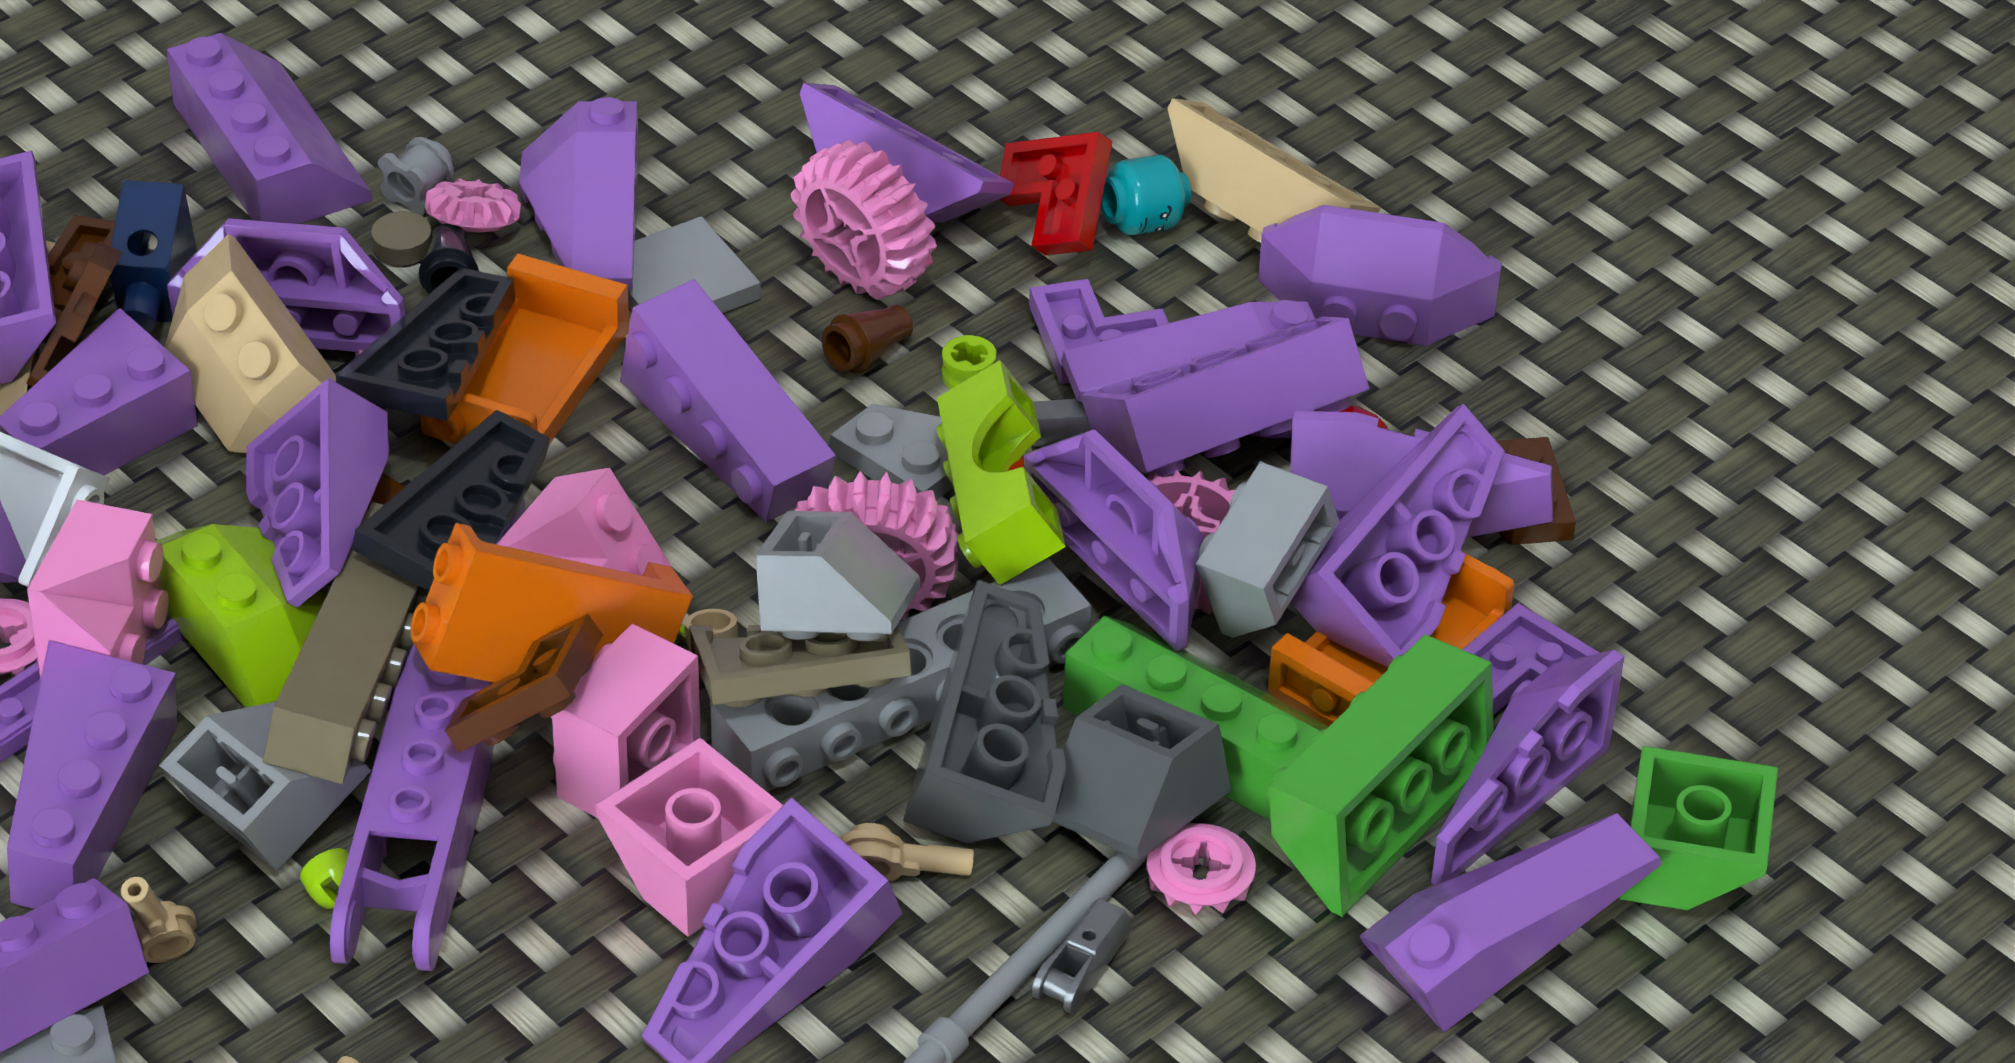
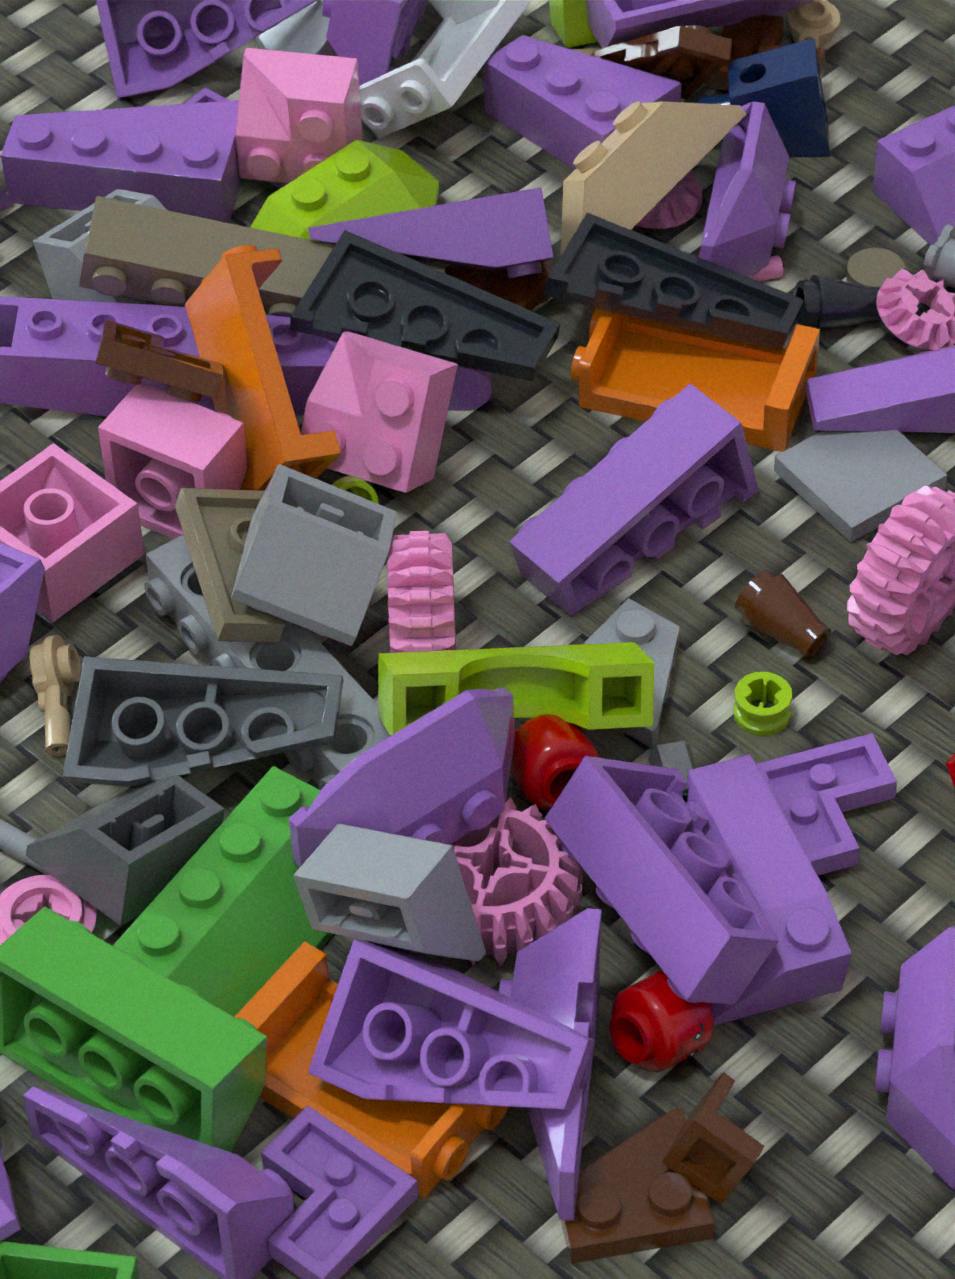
camera: 90 degrees right, 5 degrees up
none -> reddish brown panel [662,1072,765,1204]

